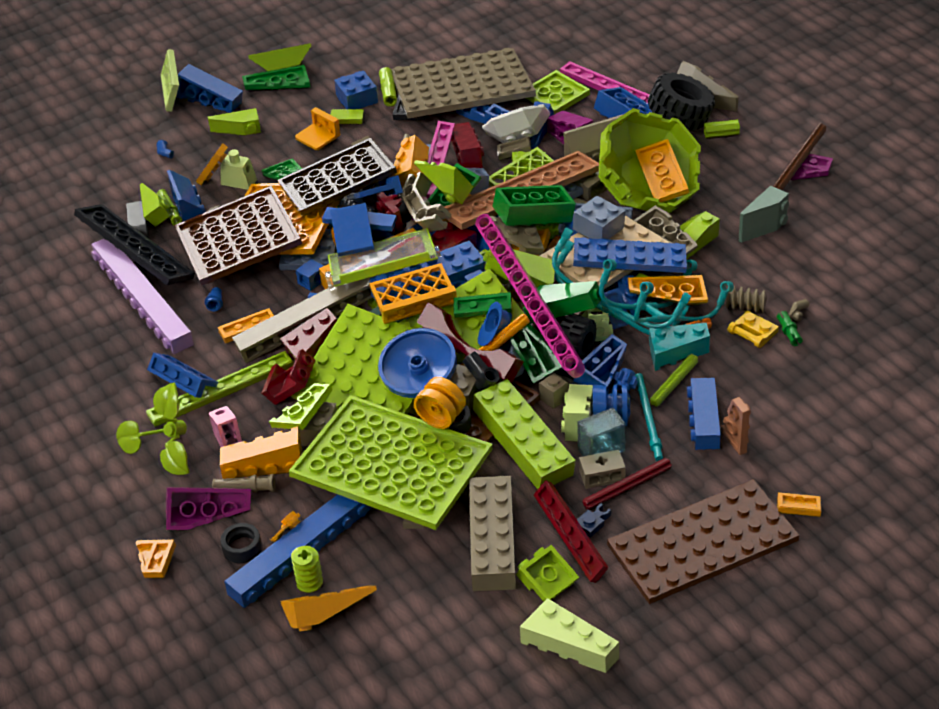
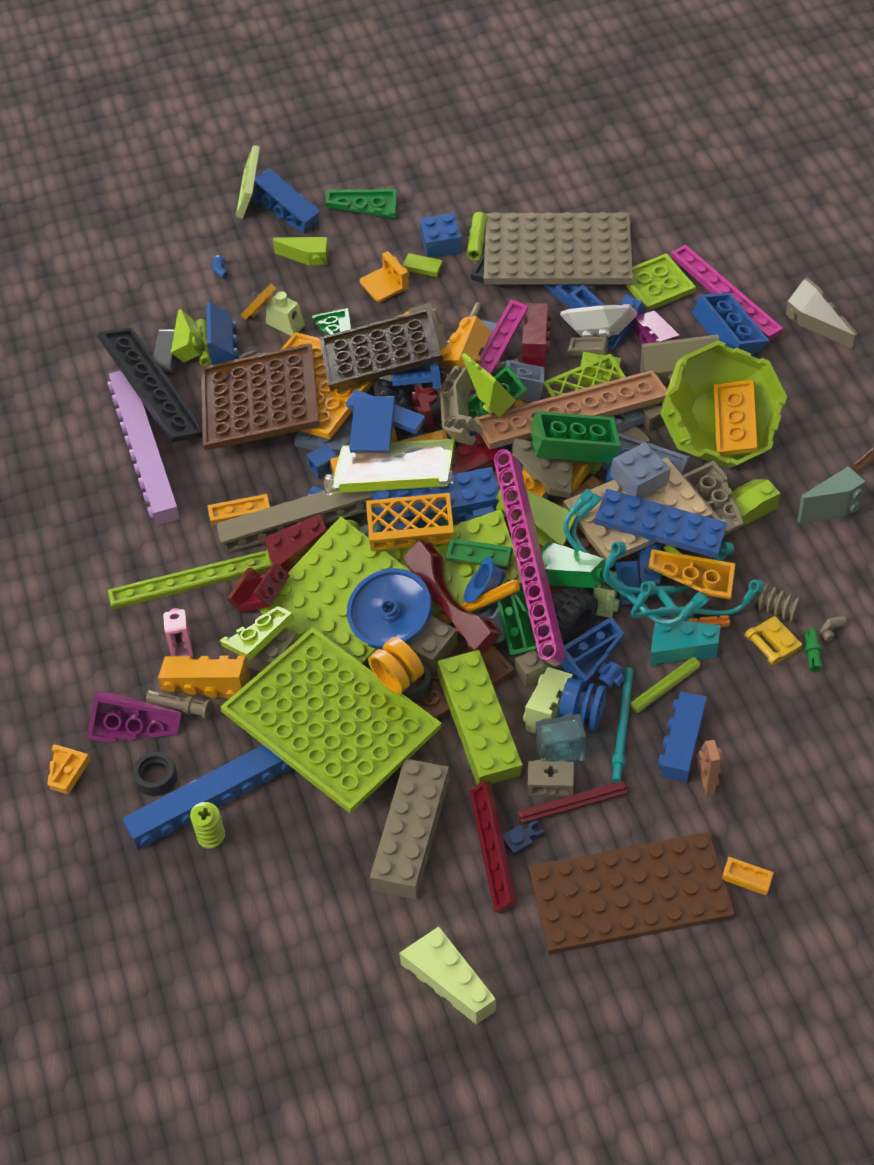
camera: 15 degrees right, 10 degrees up
lime plant [116,383,190,475] -> none
blue fence [147,352,218,398] -> none
blue cone [204,287,223,312] -> none
lime wedge [248,43,311,71] -> none
light orange plate [270,511,301,542] -> none
light orange wedge [281,585,377,631] -> none
black piece [462,351,500,391] -> none
lime plate [516,545,579,602] -> none
black tyre [648,72,715,131] -> none
lime axle [704,120,740,138] -> none

